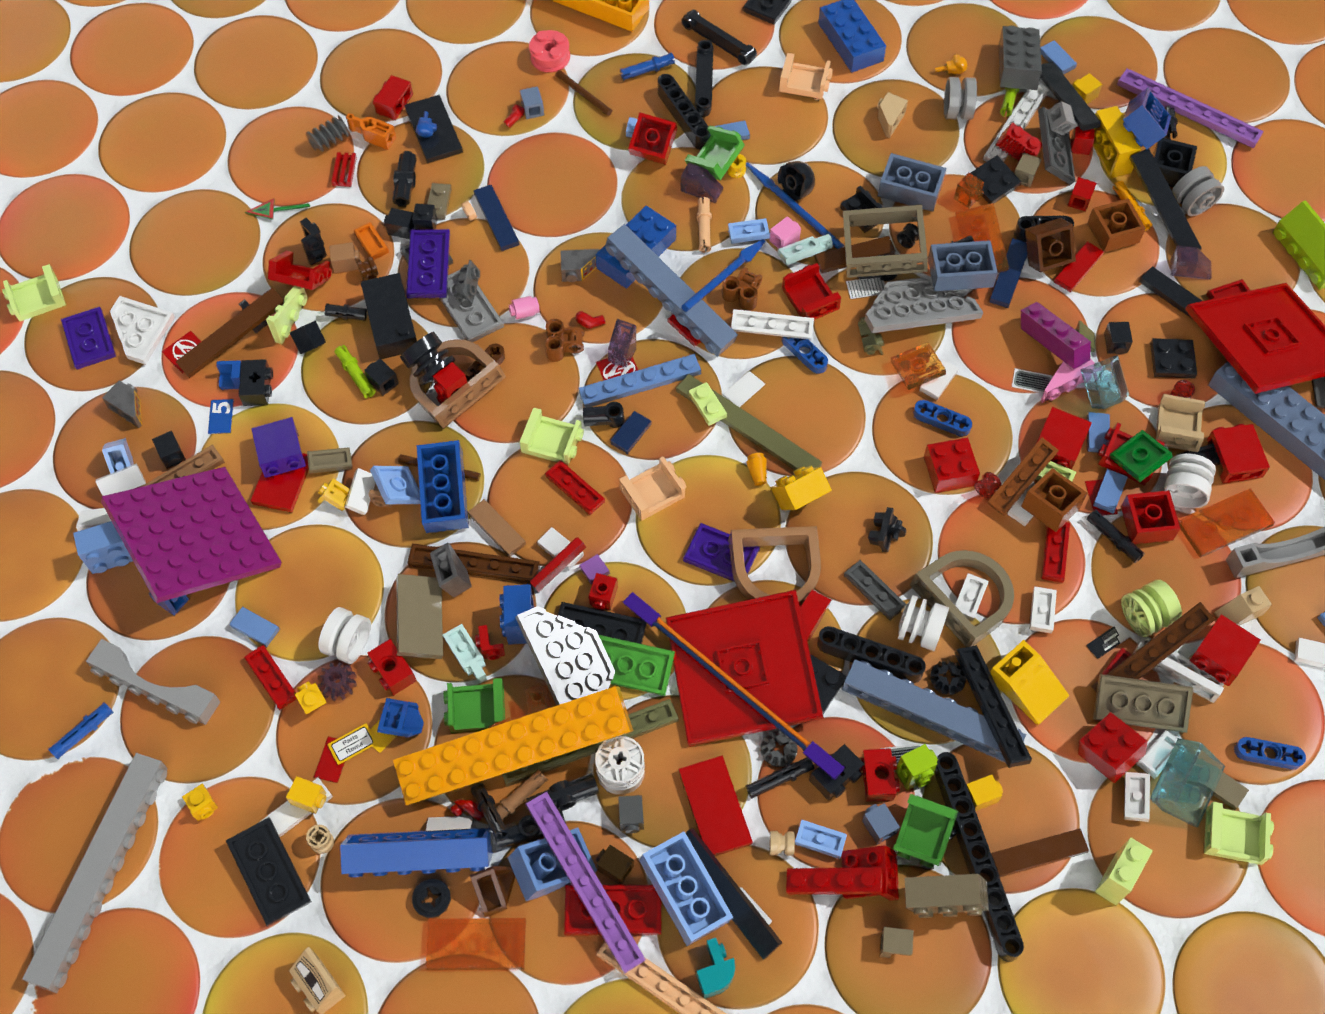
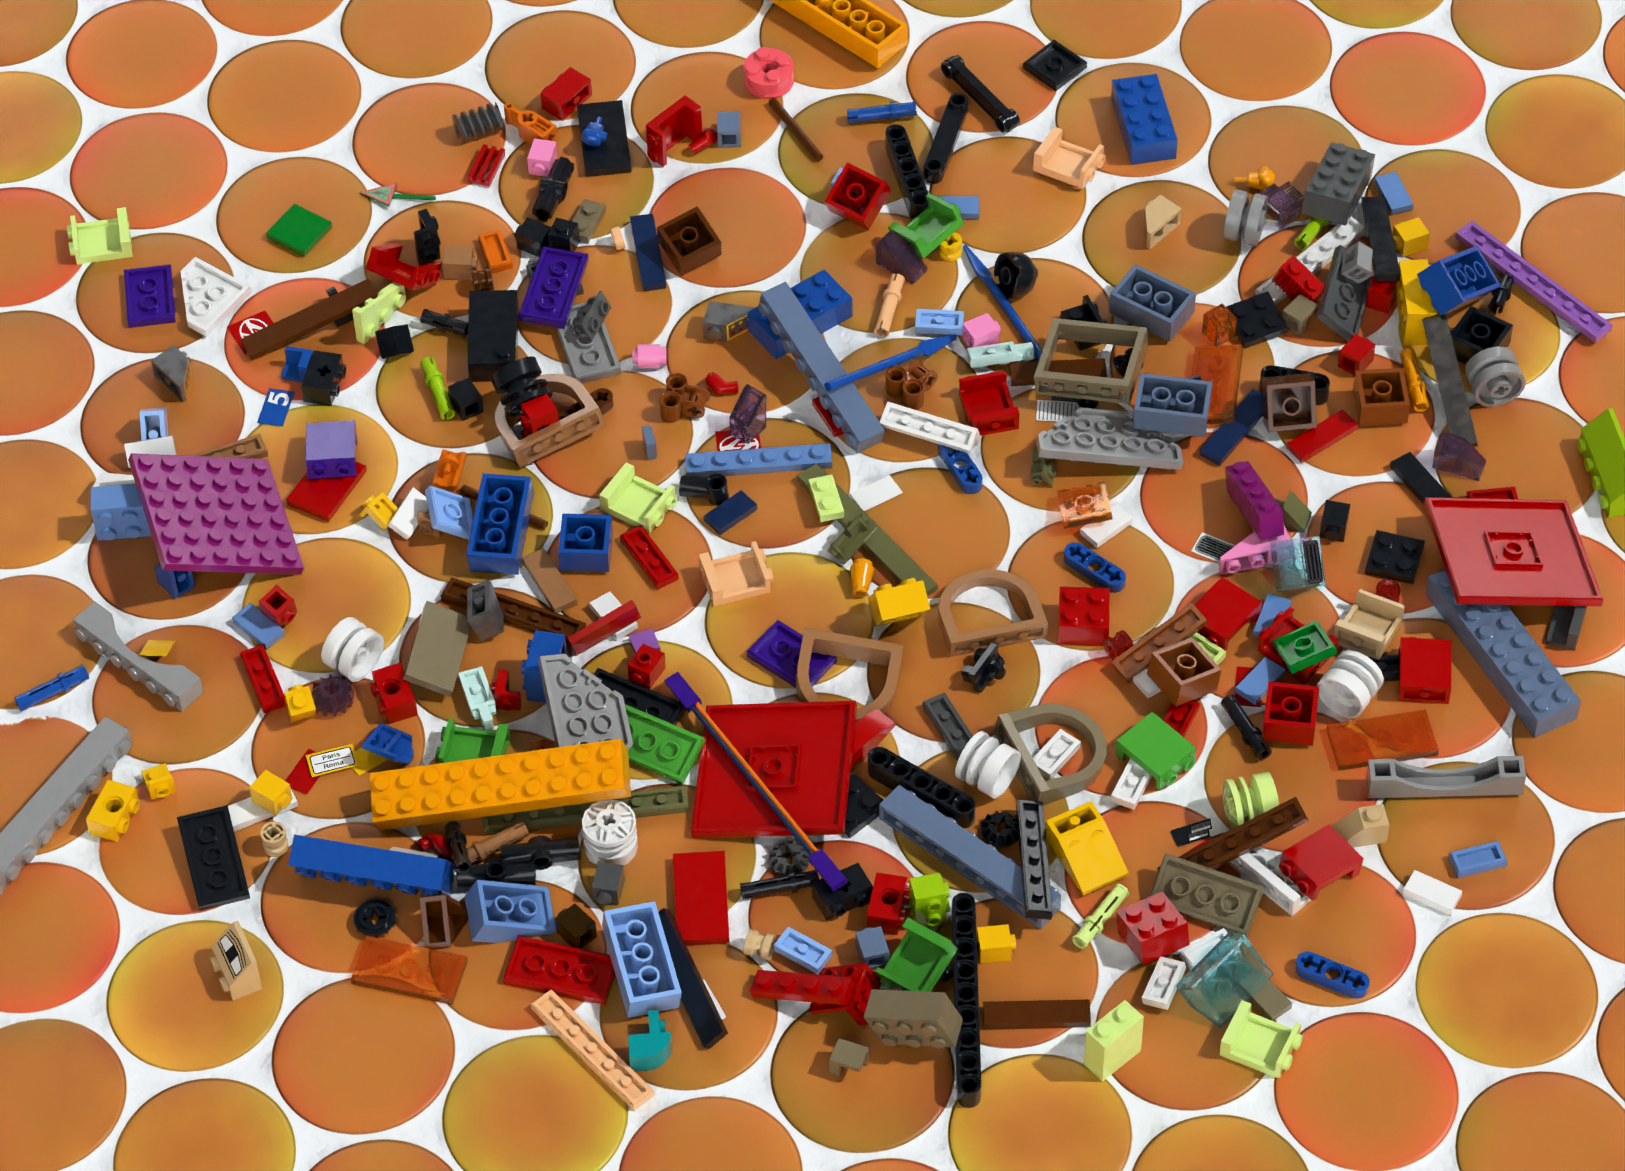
camera: 15 degrees right, 10 degrees down
black brick [152,430,186,468] -> none
dark tan tile [307,447,352,474] -> none
medium lavender plate [526,791,646,974] -> none
none -> yellow brick [86,780,140,842]
none -> yellow sticker [139,639,175,656]
none -> red brick [259,584,297,627]
none -> green tile [266,203,332,257]
none -> orange hips [433,449,467,493]
none -> bright pink brick [527,138,558,177]
none -> blue brick [558,513,613,572]
none -> sand blue tile [642,425,657,460]
none -> red panel [646,95,703,167]
none -> reddish brown brick [657,206,721,276]
none -> olive hinge [827,513,877,565]
none -> medium nougat window [938,570,1048,657]
none -> yellowish green pin [1072,884,1129,949]
none -> bright green panel [1115,712,1196,790]
none -> piece [1258,181,1304,230]

